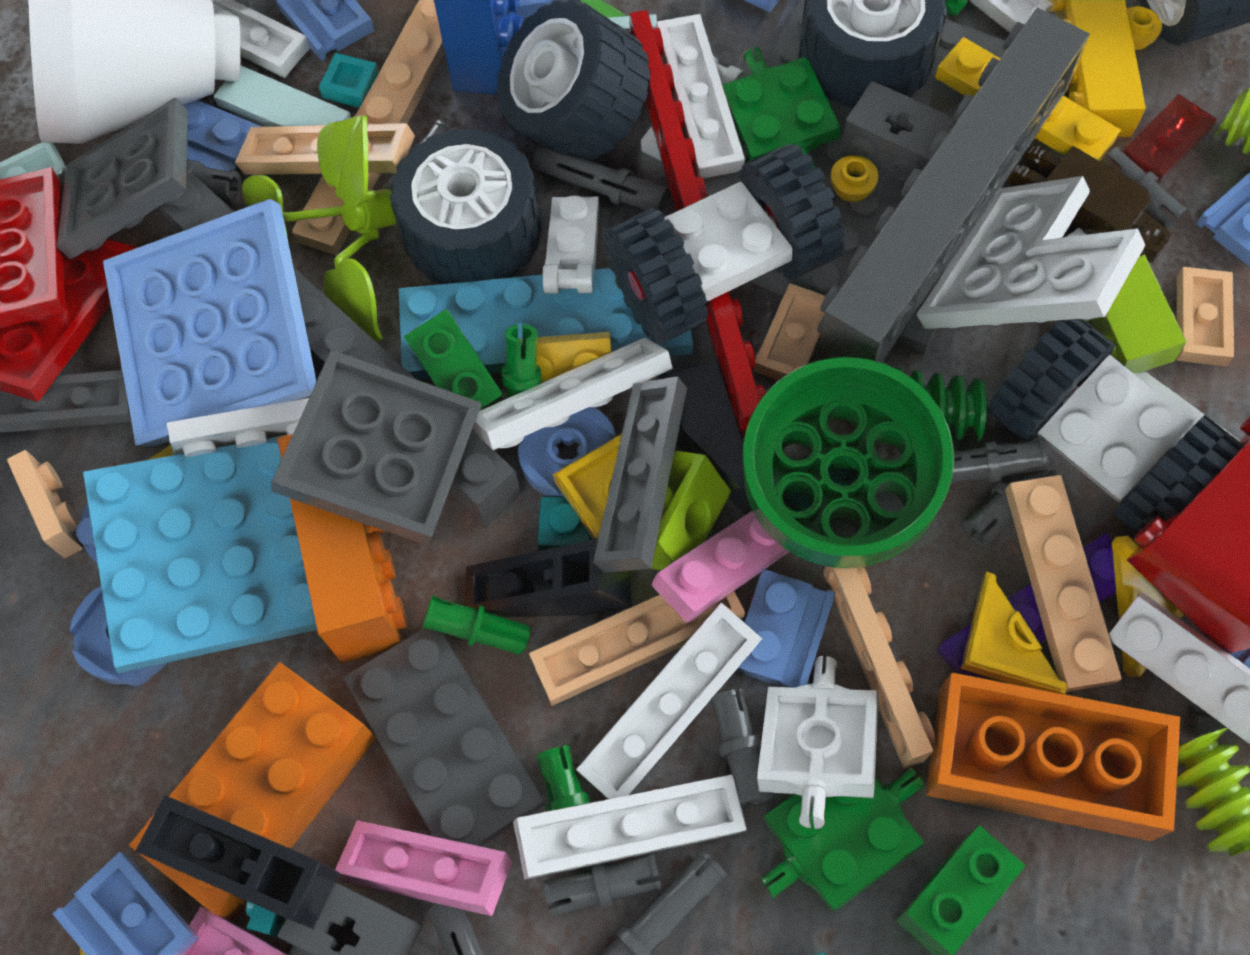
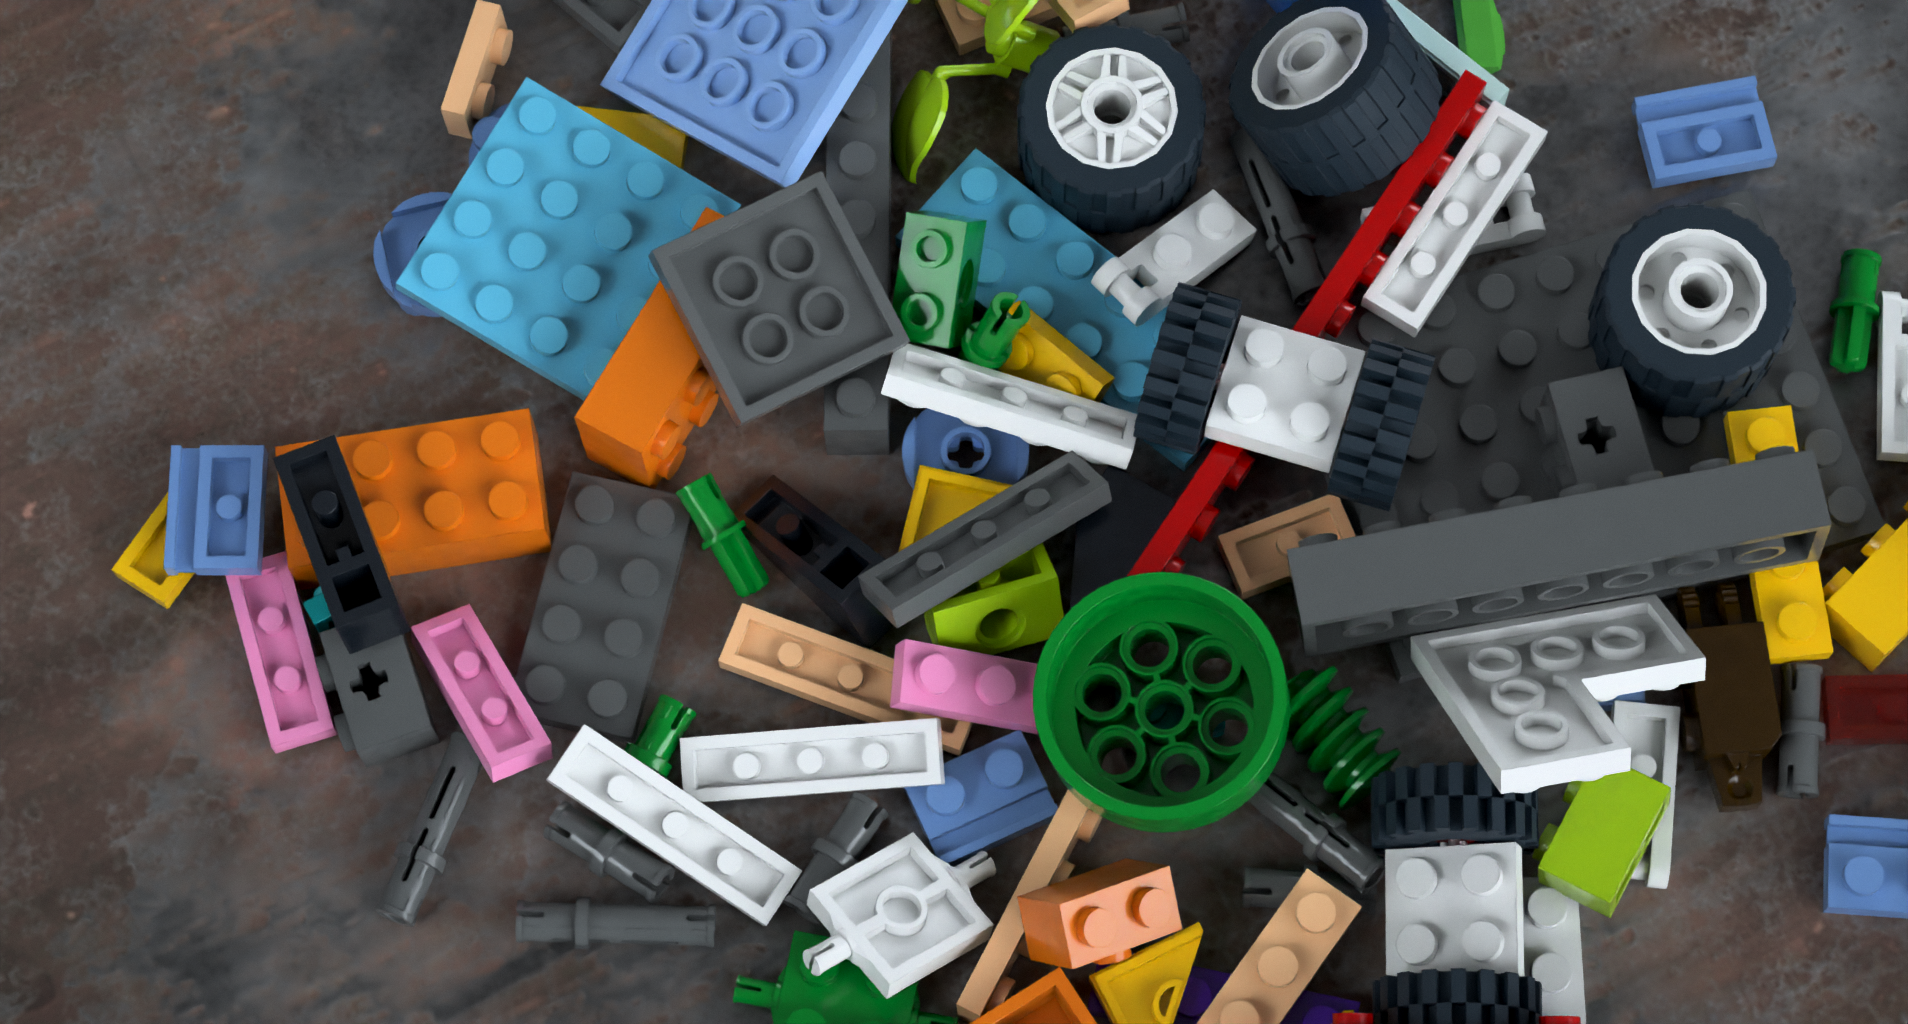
camera: 45 degrees right, 5 degrees up
white plate [166,398,309,458] -> none
teal plate [538,497,591,551] -> none
green plate [722,47,841,169] -> none
yellow plate [830,155,879,202] -> none
light nougat plate [1177,267,1234,367] -> none
none -> orange brick [1017,858,1182,969]

